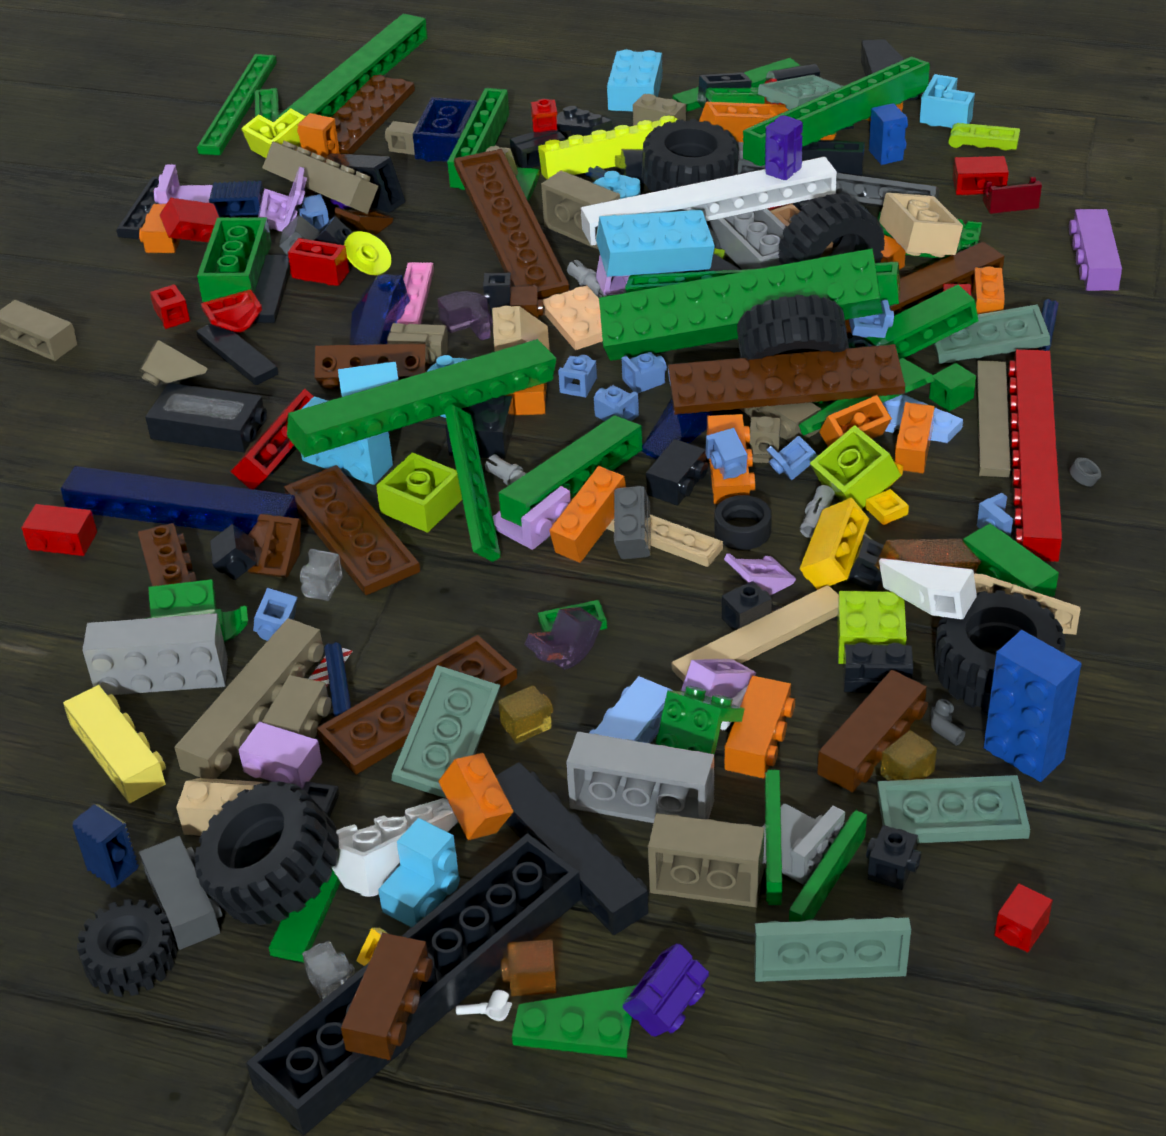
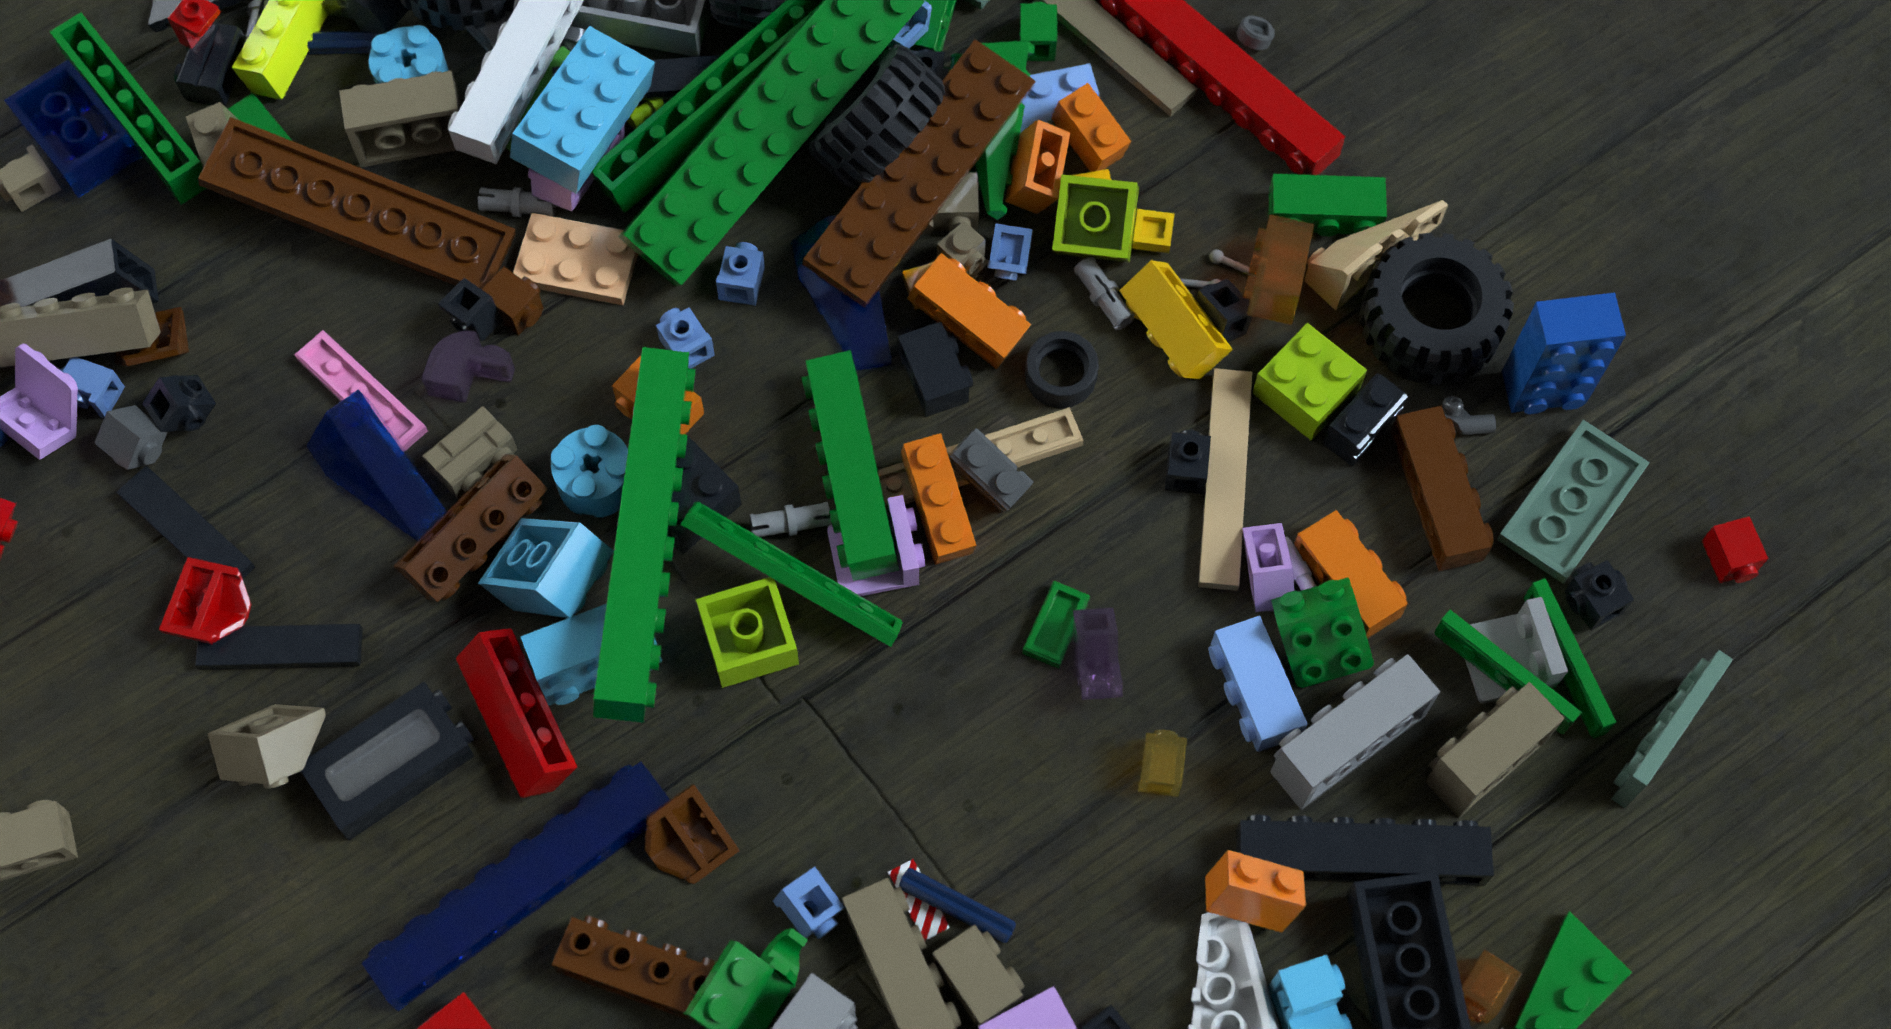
camera: 55 degrees left, 25 degrees up
red brick [150,284,190,329] -> none
green brick [197,217,272,302] -> none
black brick [210,524,257,580] -> none
reddish brown plate [284,465,420,595] -> none
red brick [288,238,349,286] -> none
clear brick [300,549,343,601] -> none
reddish brown plate [317,635,517,775] -> none
neon yellow dish [344,231,391,275] -> none
sand green plate [391,665,500,799] -> none
tan slope [492,306,550,352] -> none
medium blue brick [594,385,639,421] -> none
dark purple brick [623,943,709,1037] -> none
medium blue brick [706,428,747,479] -> none
lavender slope [724,554,796,595] -> none
white slope [879,558,977,619] -> none
clear yellow brick [881,730,937,781] -> none
medium blue bracket [977,493,1013,538] -> none

